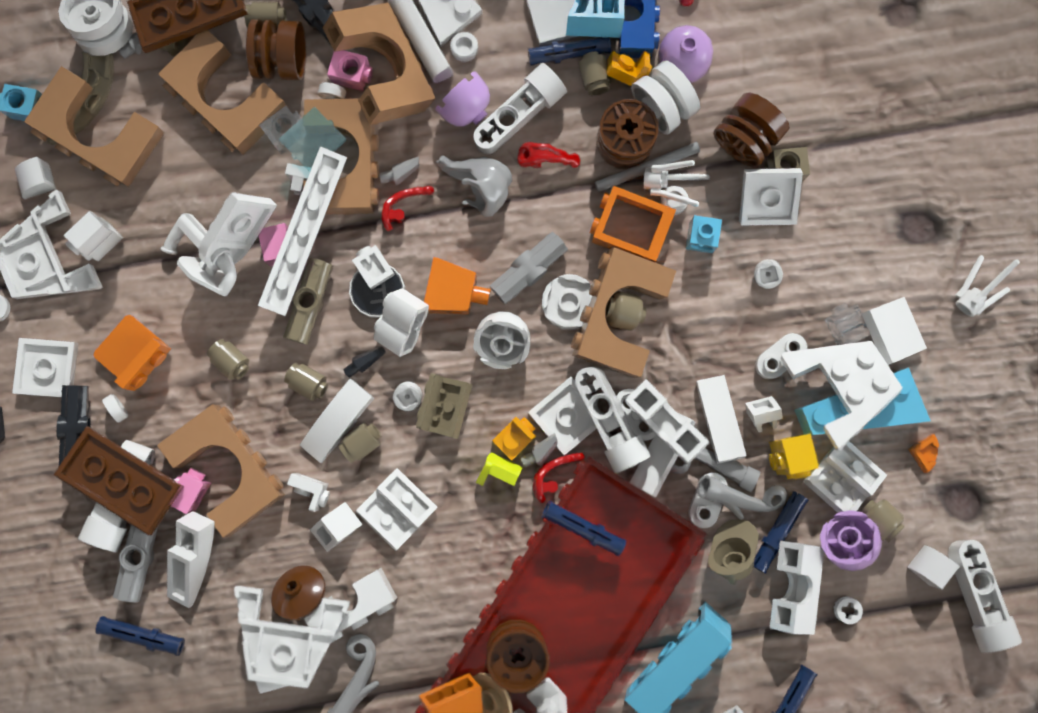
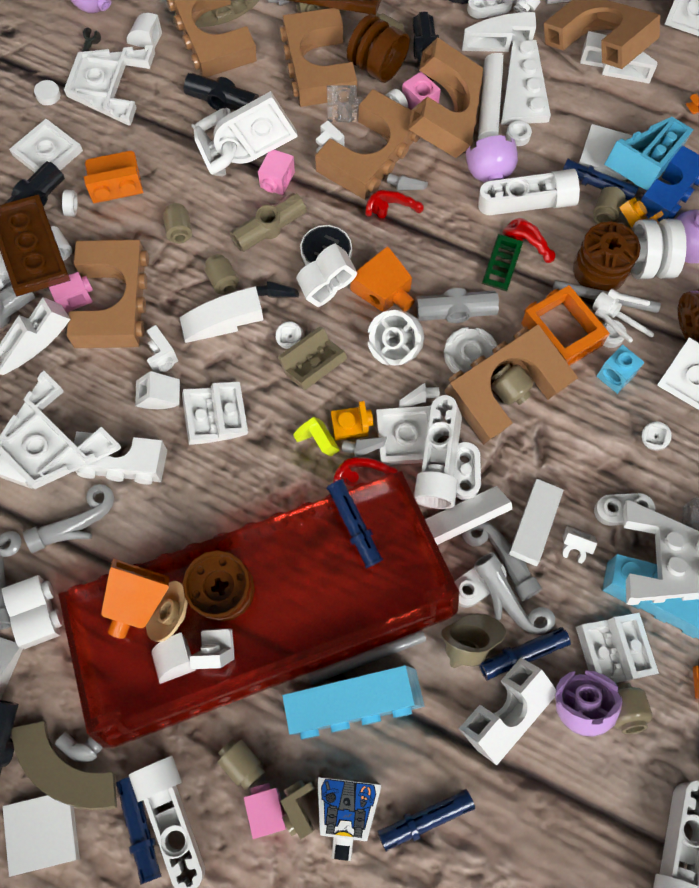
camera: 30 degrees right, 15 degrees down
white brick [64,211,123,261] -> none
white plate [258,147,347,316] -> none
reddish brown dish [271,565,326,620] -> none
clear light blue piece [279,106,347,172] -> none
dark tan brick [338,422,382,463] -> none
white bracket [352,245,395,290] -> none
light grey piece [436,155,512,217] -> none
white arch [625,380,709,465] -> none
yellow brick [769,434,819,479] -> none
white bush [833,596,863,624] -> none
white brick [907,545,960,589] -> none
none -> black piece [183,73,259,111]
none -> light grey bar [307,630,426,686]
none -> white bar [398,383,440,408]
none -> dark green slope [482,234,523,292]

